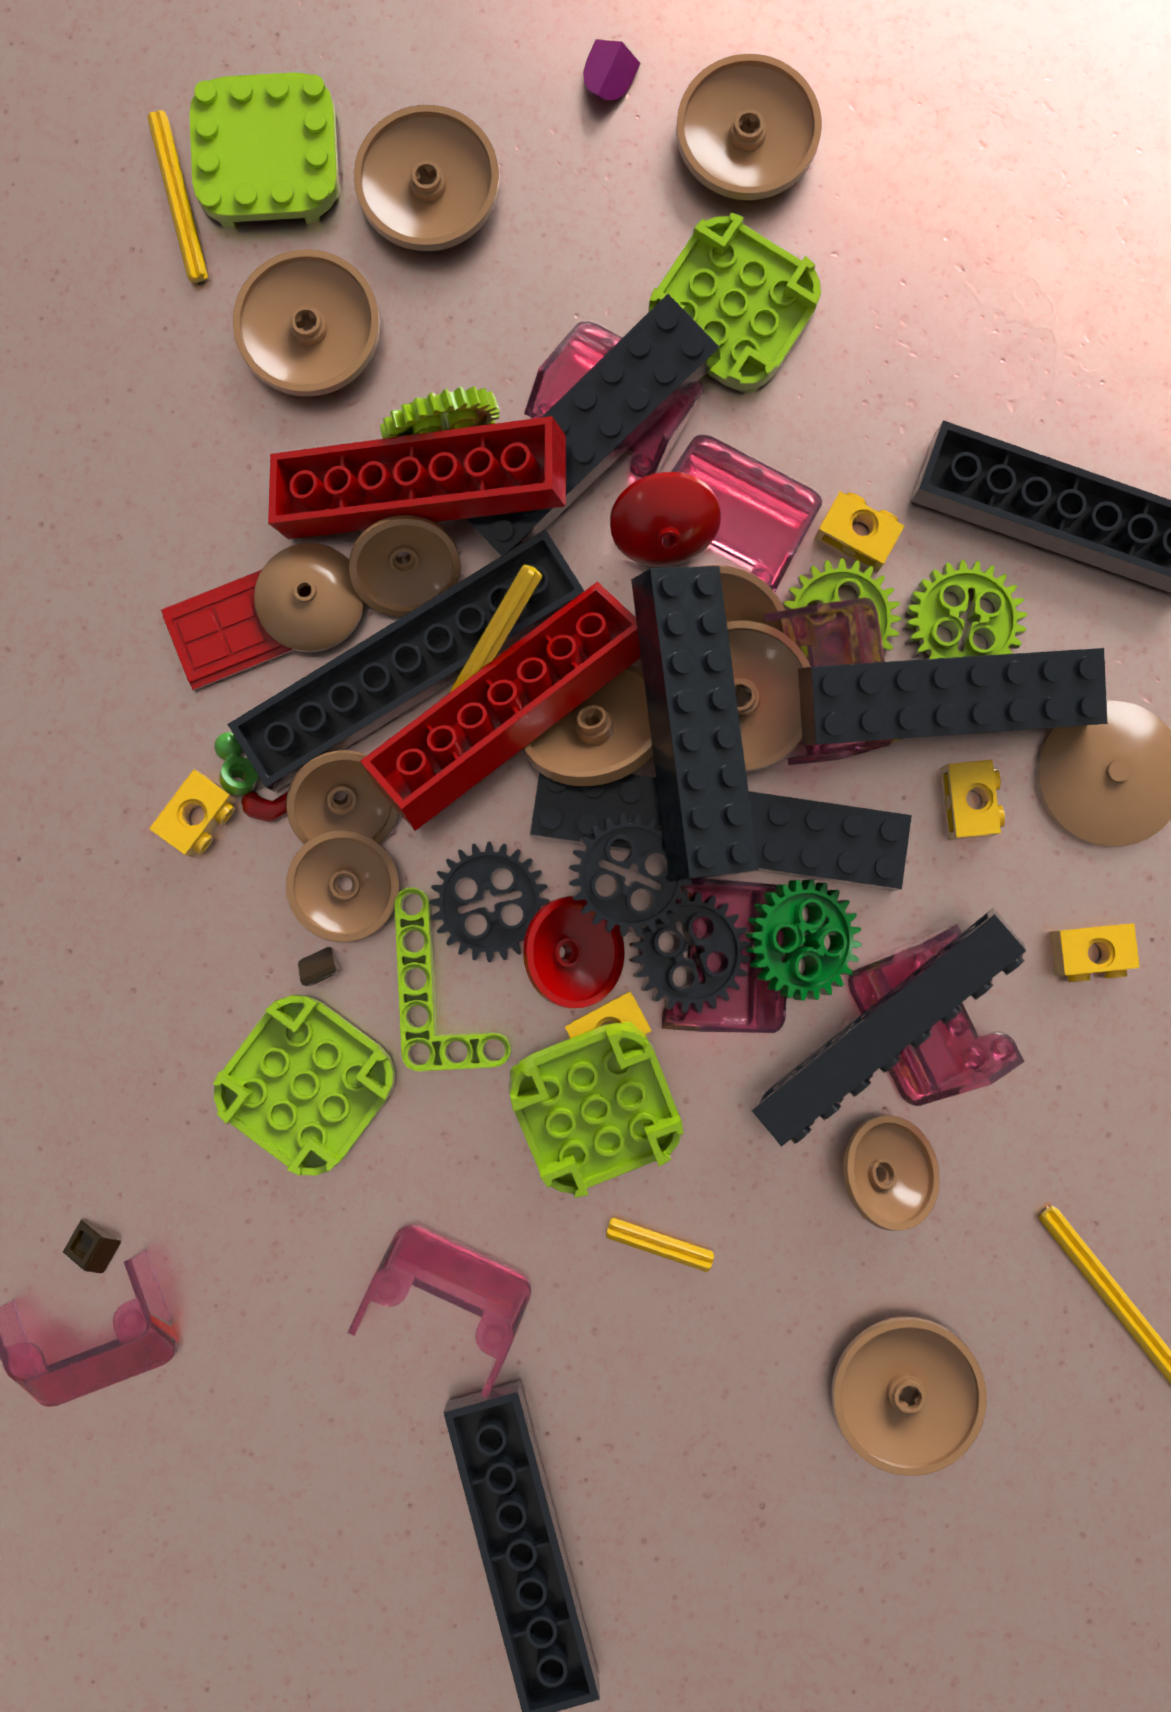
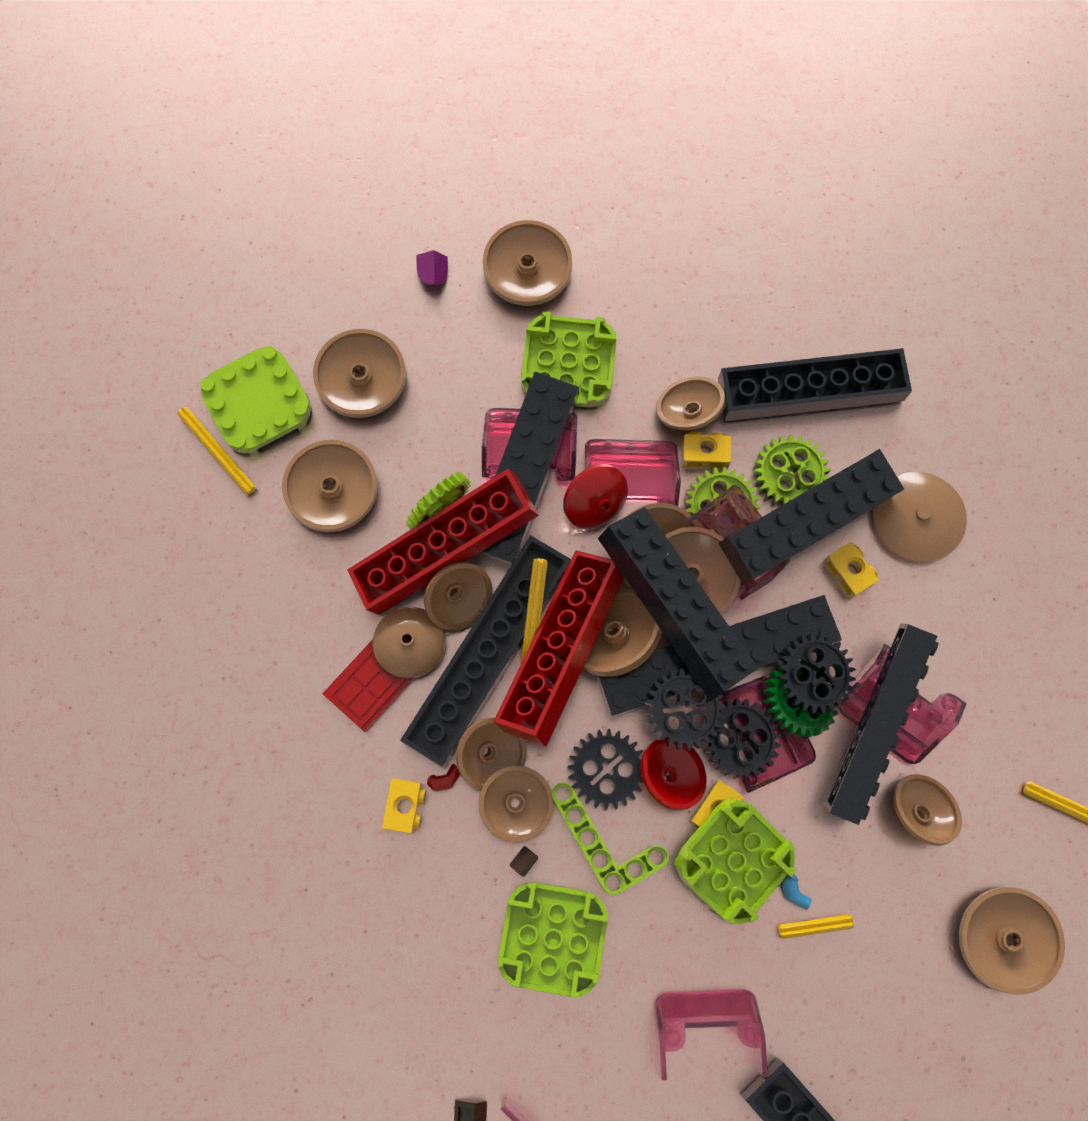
camera: 30 degrees left, 10 degrees down
bright green plate [214,732,258,795] -> none
yellow brick [1050,923,1140,982] -> none
none -> medium nougat dish [656,377,726,430]
none -> black gear [776,633,856,714]
none -> dark azure arm [782,874,812,910]

